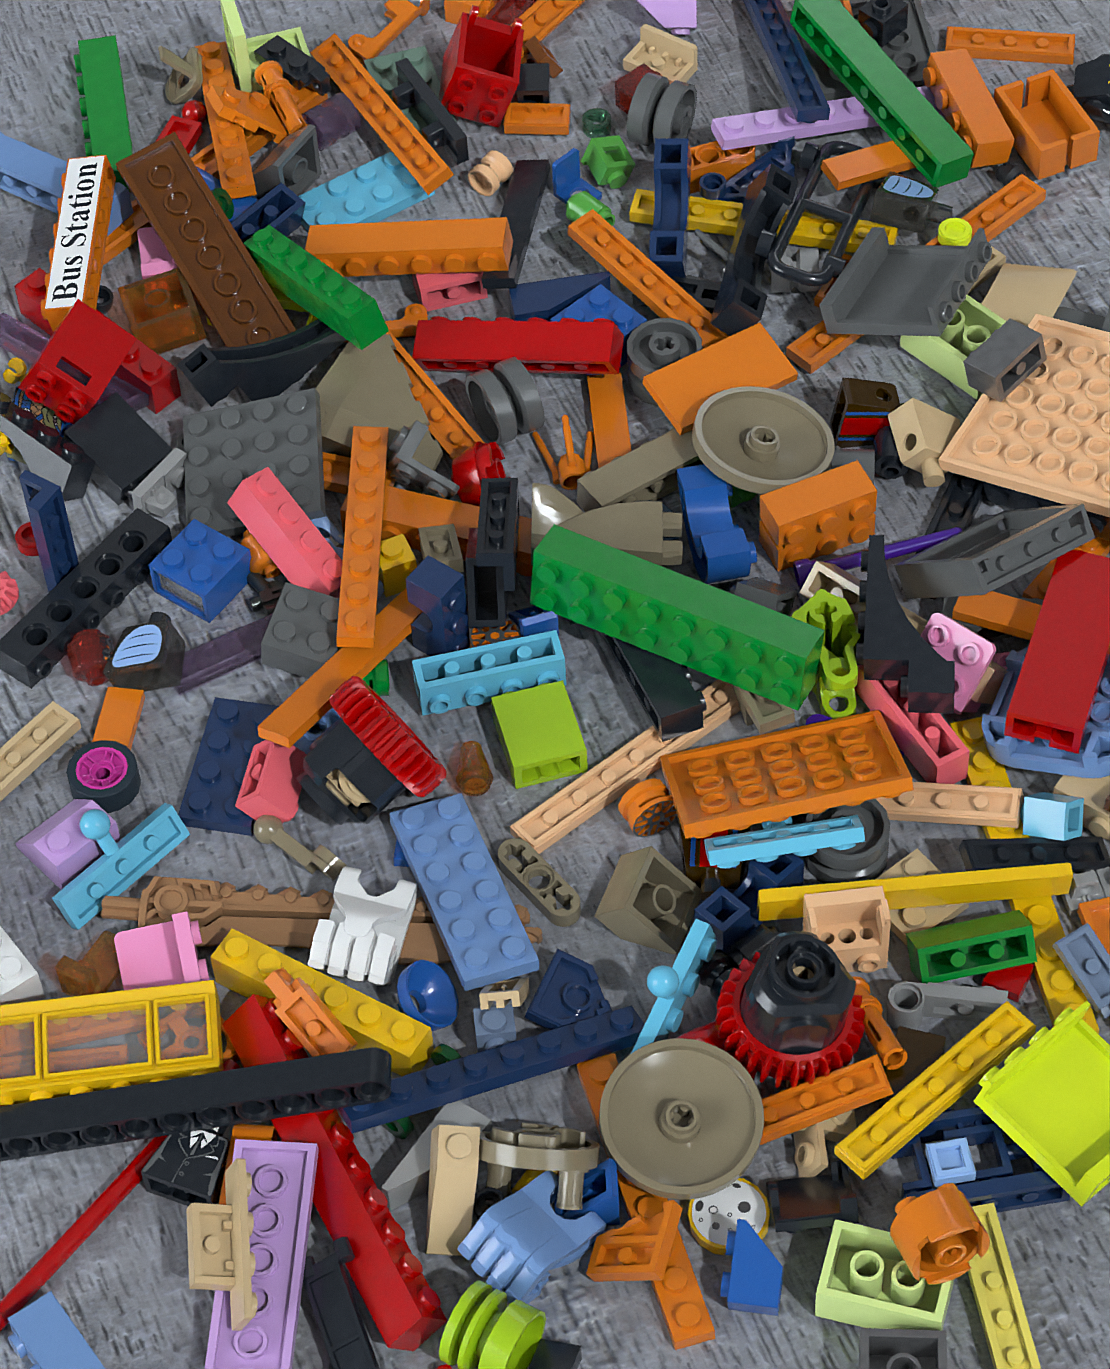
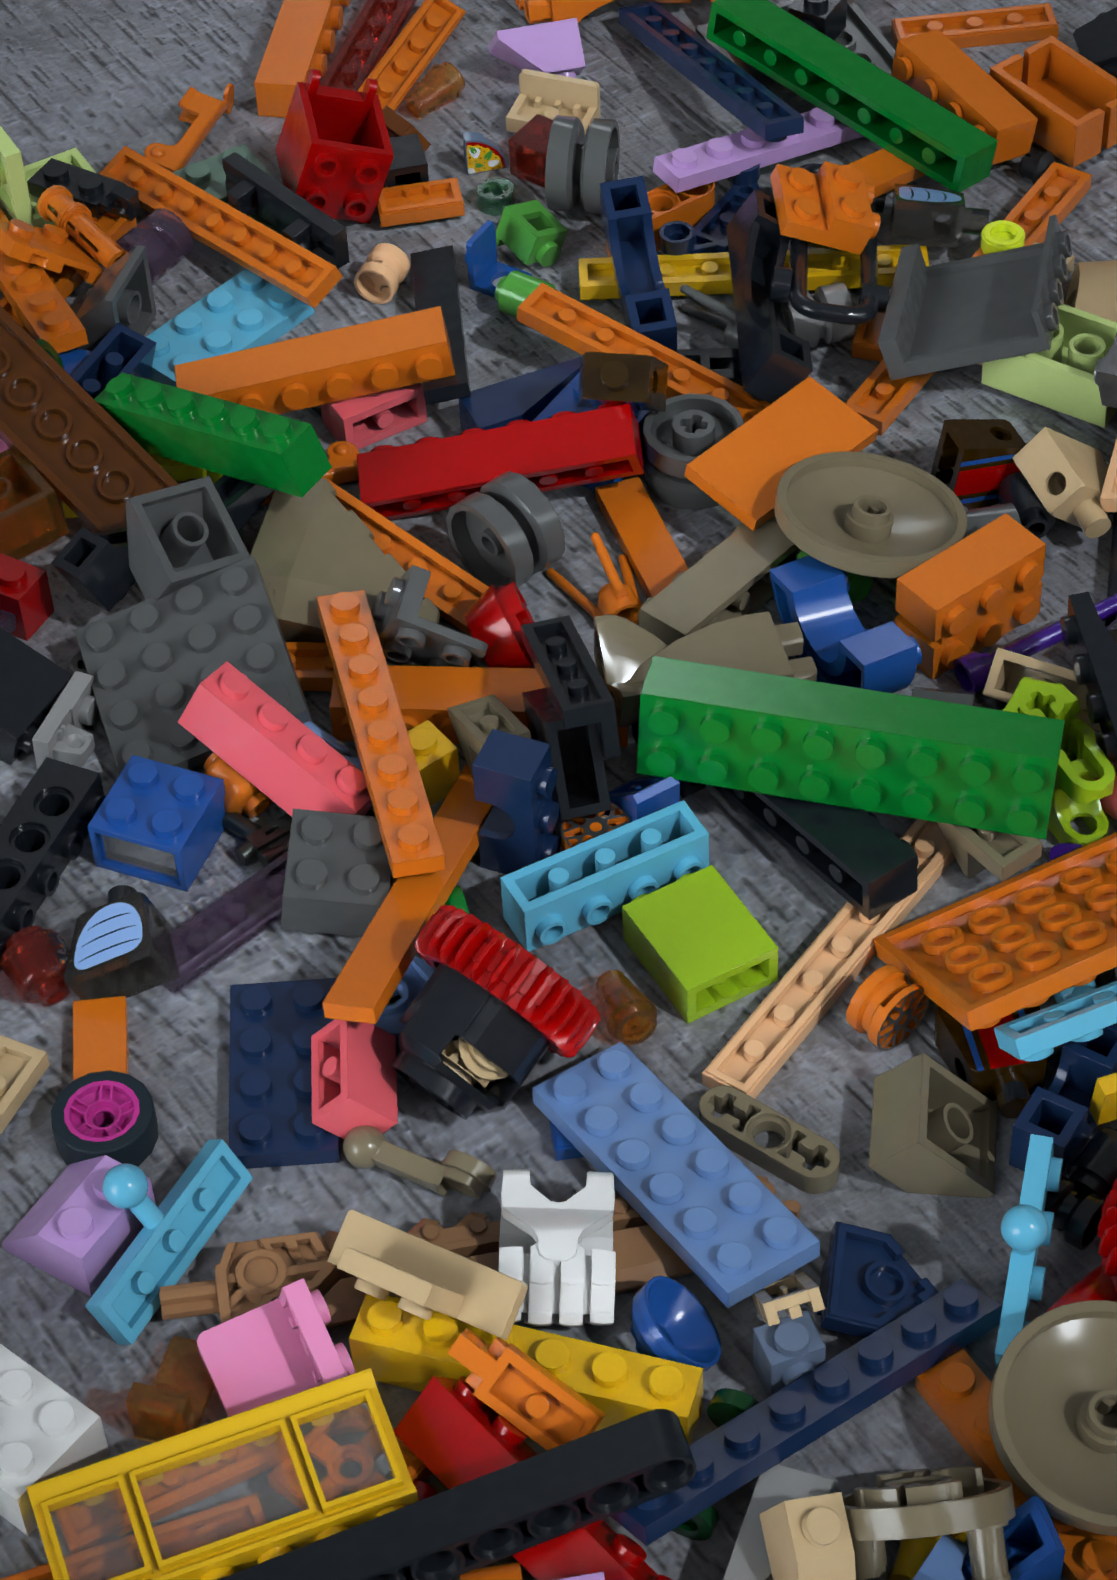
camera: 15 degrees left, 5 degrees down
none -> dark grey slope [126,476,250,601]
none -> tan bracket [327,1210,528,1340]
none -> clear orange cone [405,62,465,119]
none -> tile [462,132,508,175]
none -> dark brown torso [577,352,669,412]
none -> orange plate [770,161,881,255]

